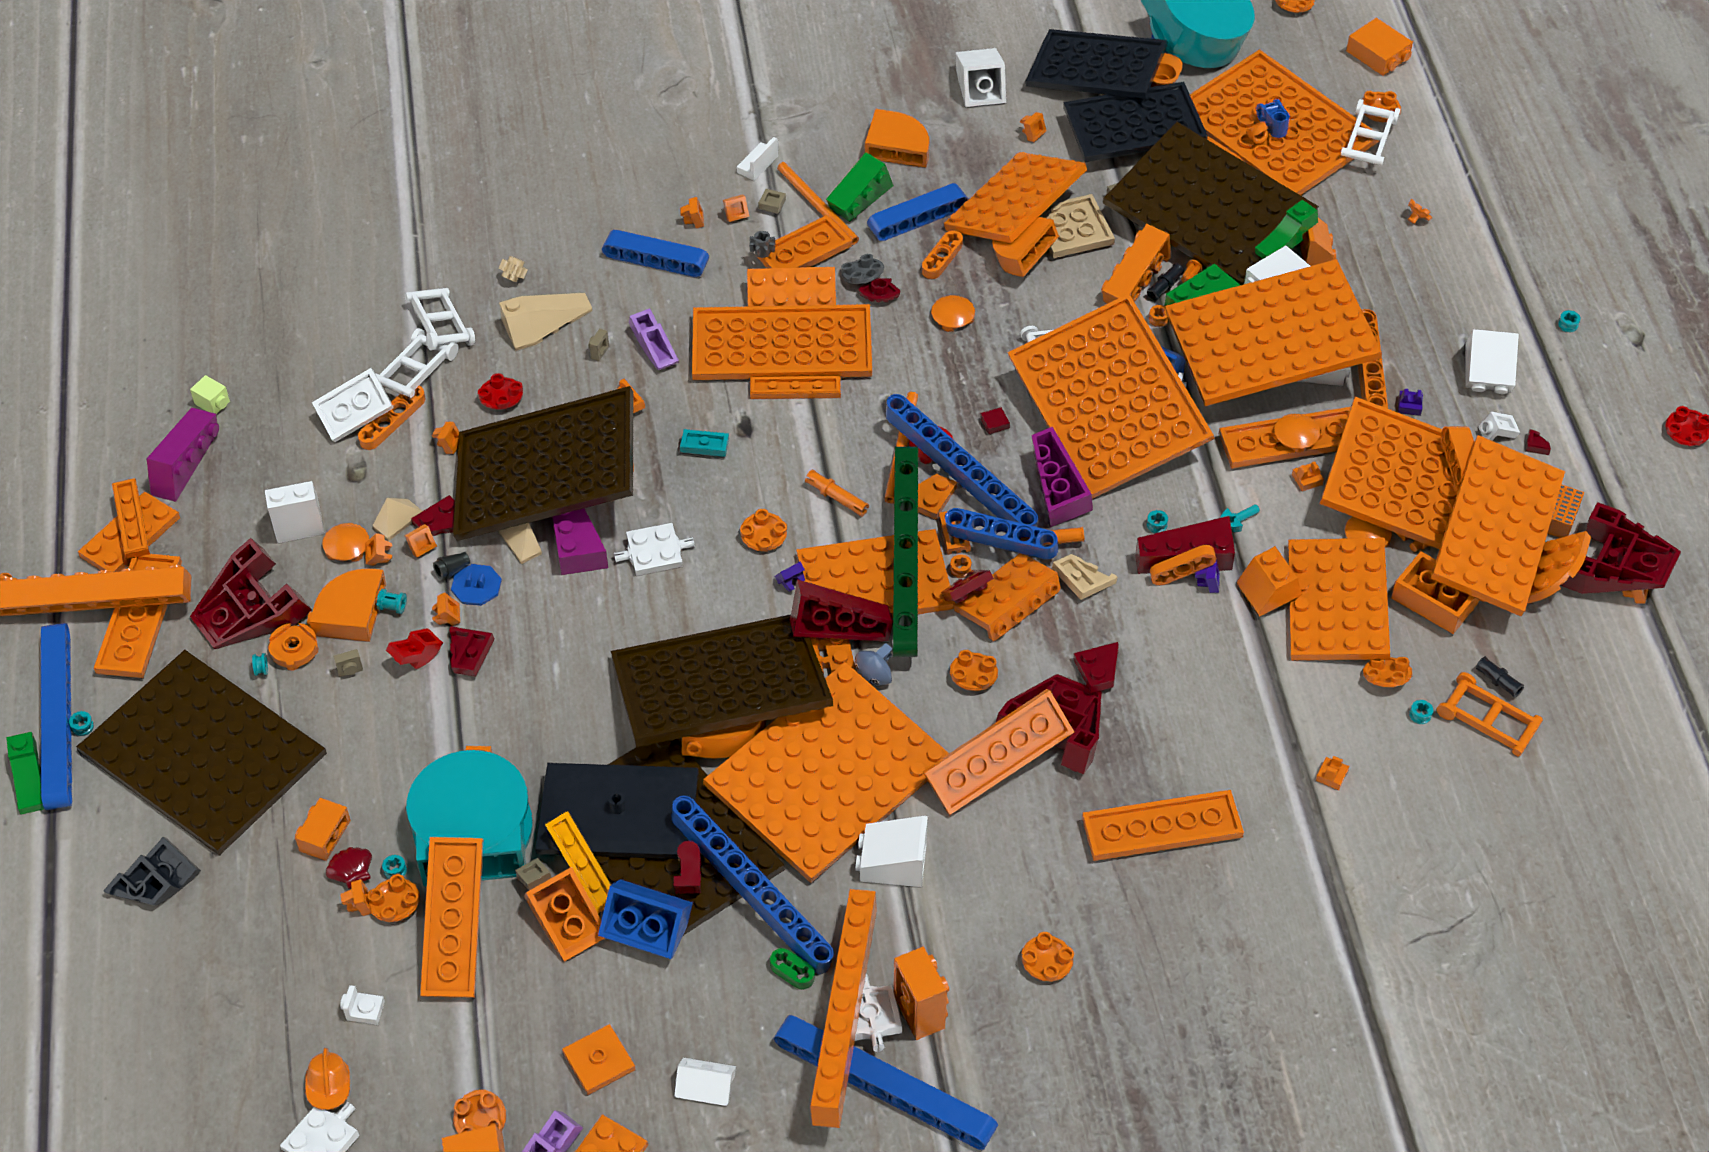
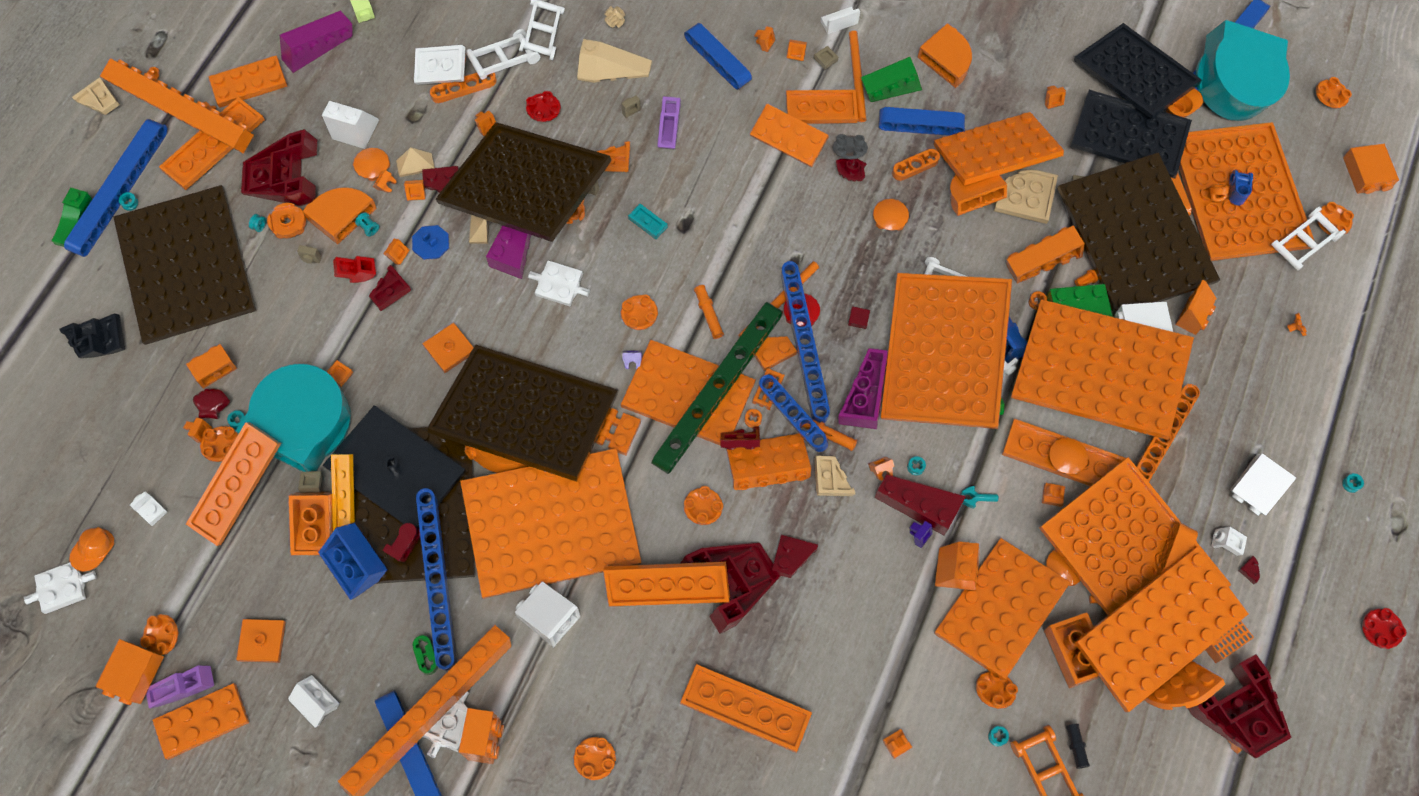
camera: 30 degrees right, 15 degrees up
orange tile [112,478,150,559] -> none
pearl dark grey cone [433,552,470,579] -> none
orange plate [692,304,872,380] -> none
dark grey gear [749,231,775,258] -> none
orange tile [750,376,841,399] -> none
dark red wedge [790,579,893,641] -> none
sand blue piece [855,643,893,686] -> none
white slope [956,48,1006,107] -> none
black pin [1147,263,1184,301] -> none
orange beam [1150,545,1216,585] -> none
green slope [1255,200,1318,259] -> none
dark purple tile [1398,388,1423,416] -> none
none -> orange plate [422,323,474,373]
none -> orange tile [868,457,895,481]

